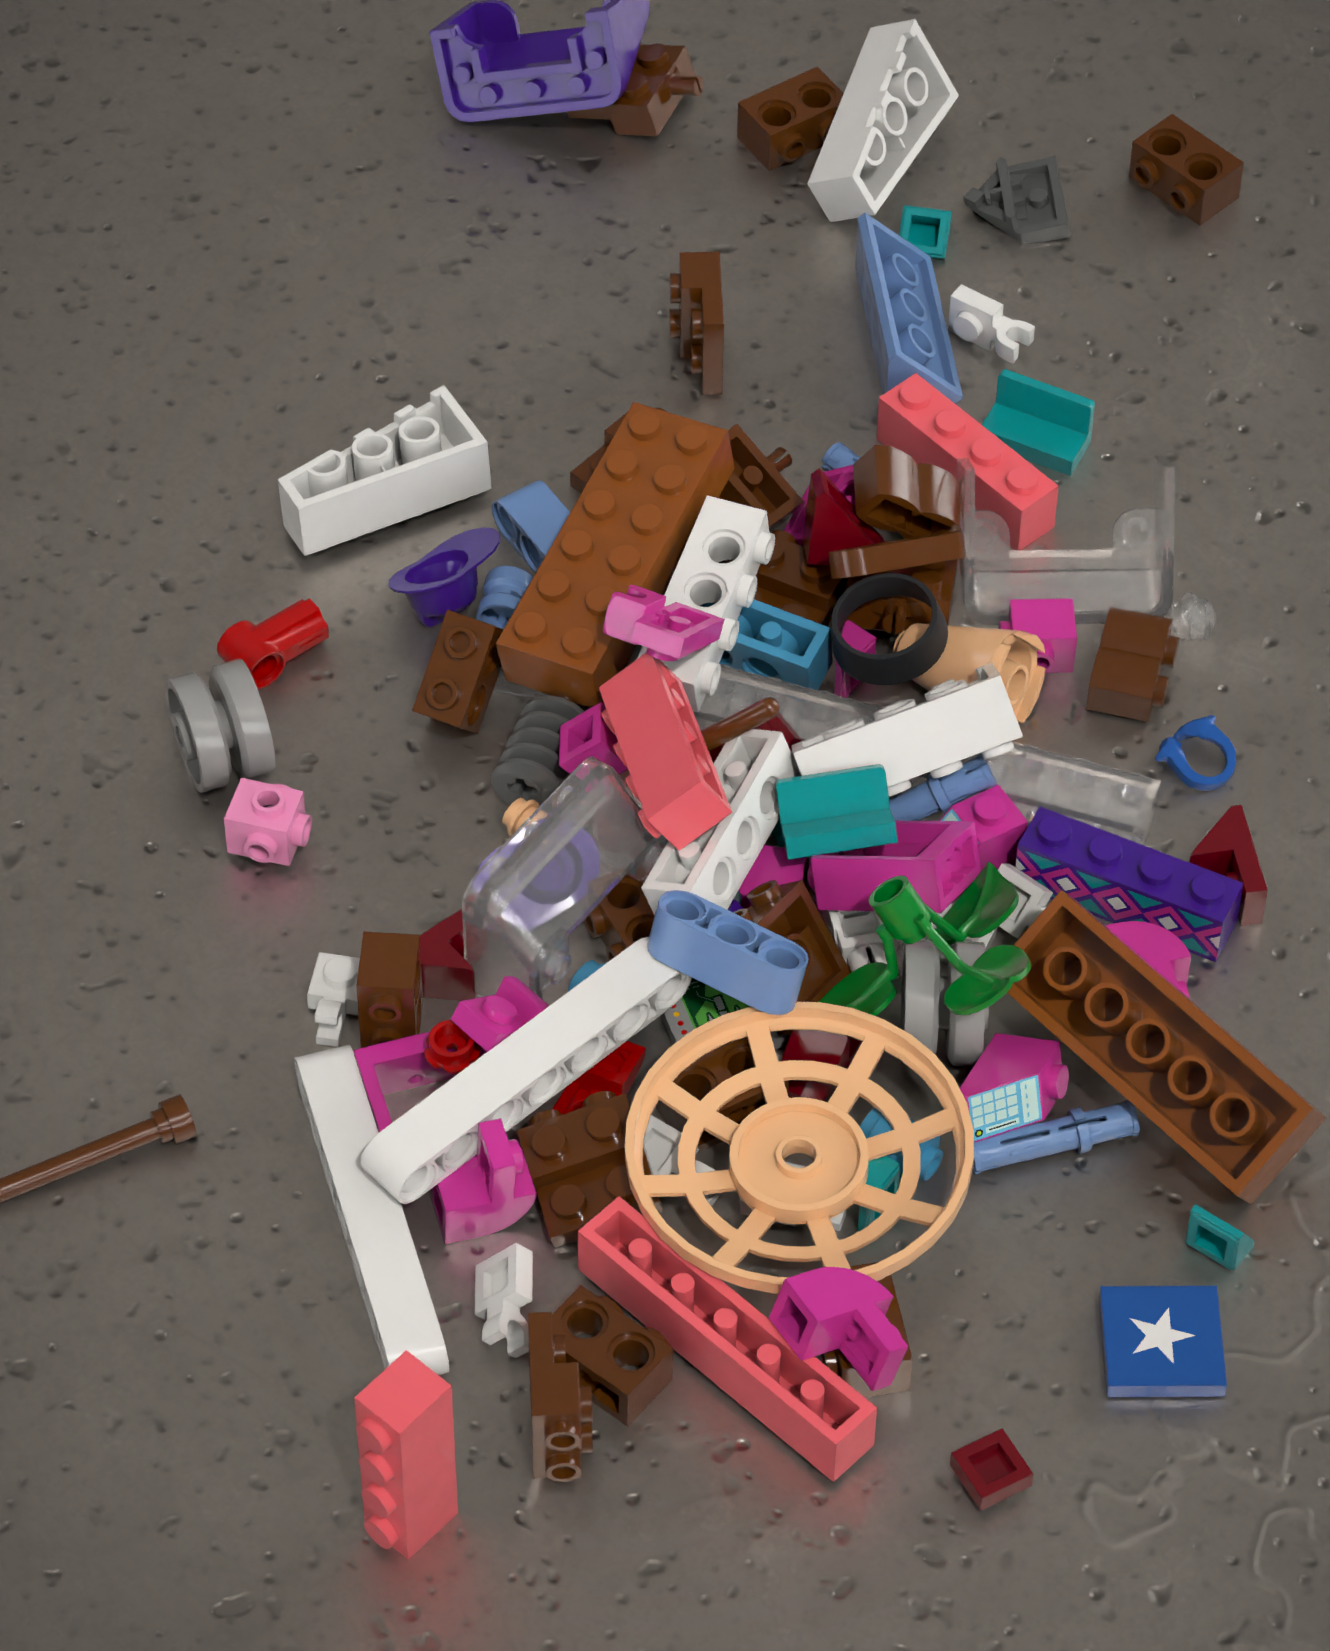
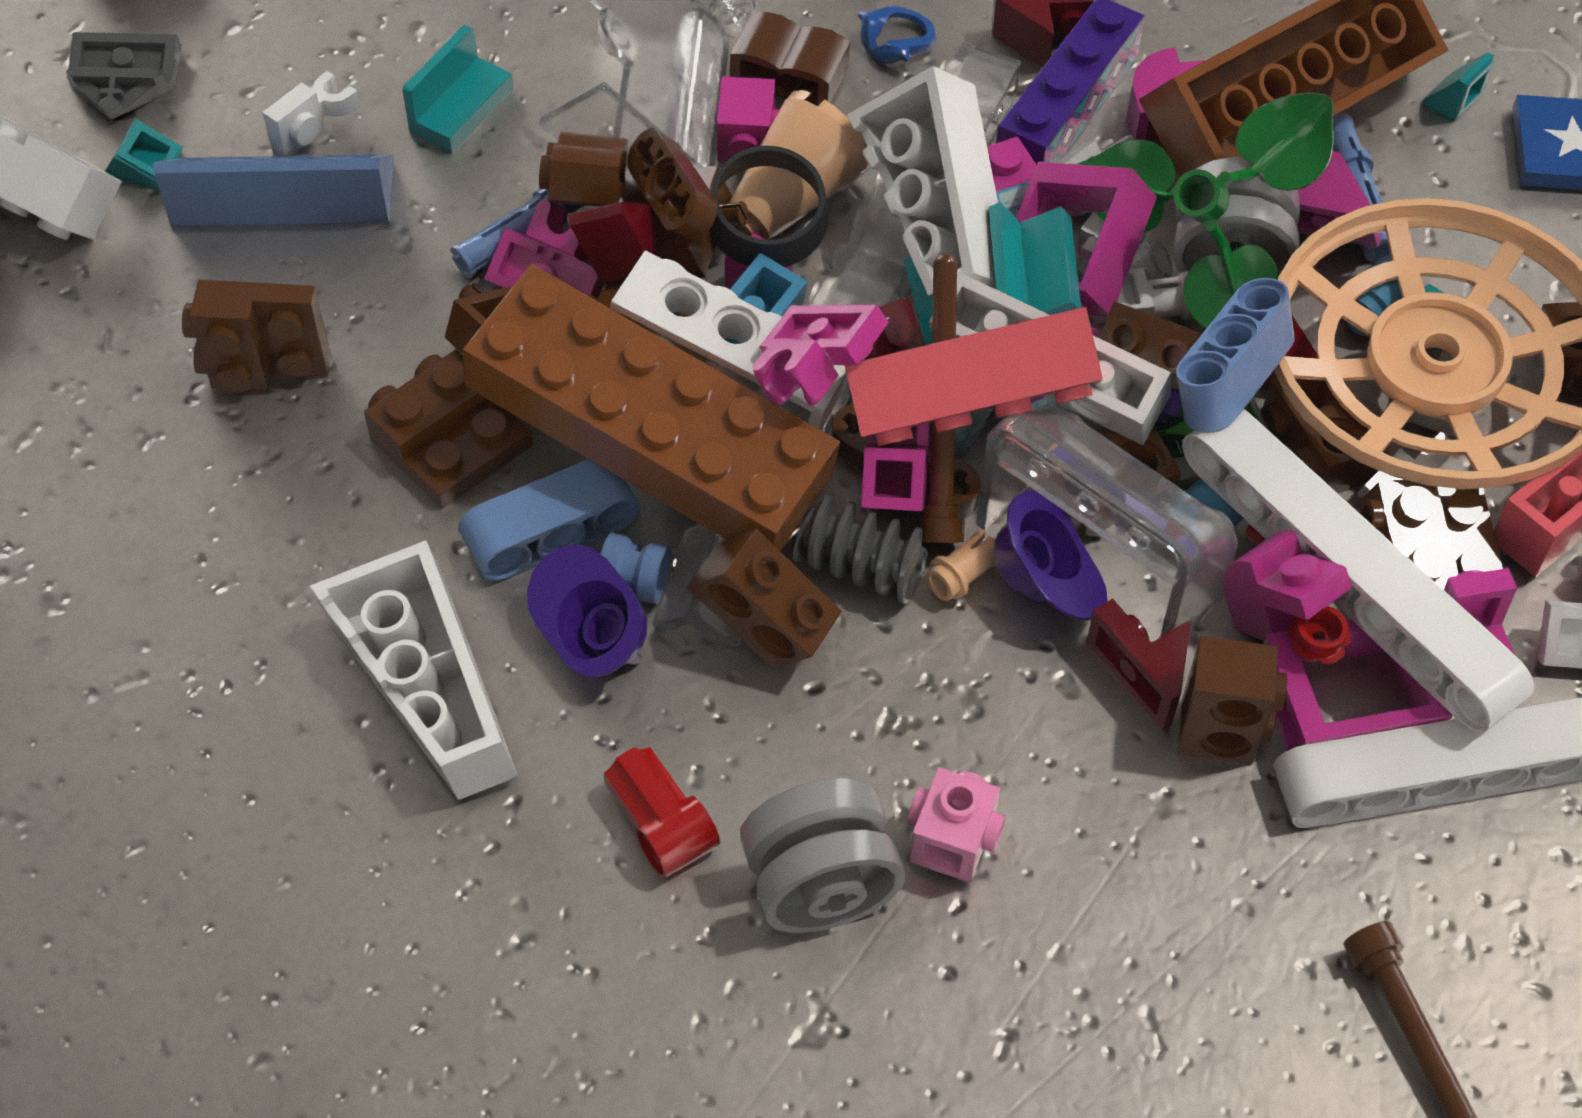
camera: 85 degrees left, 5 degrees up
white plate [307,952,360,1047] -> none
coral brick [876,373,1059,553] -> none

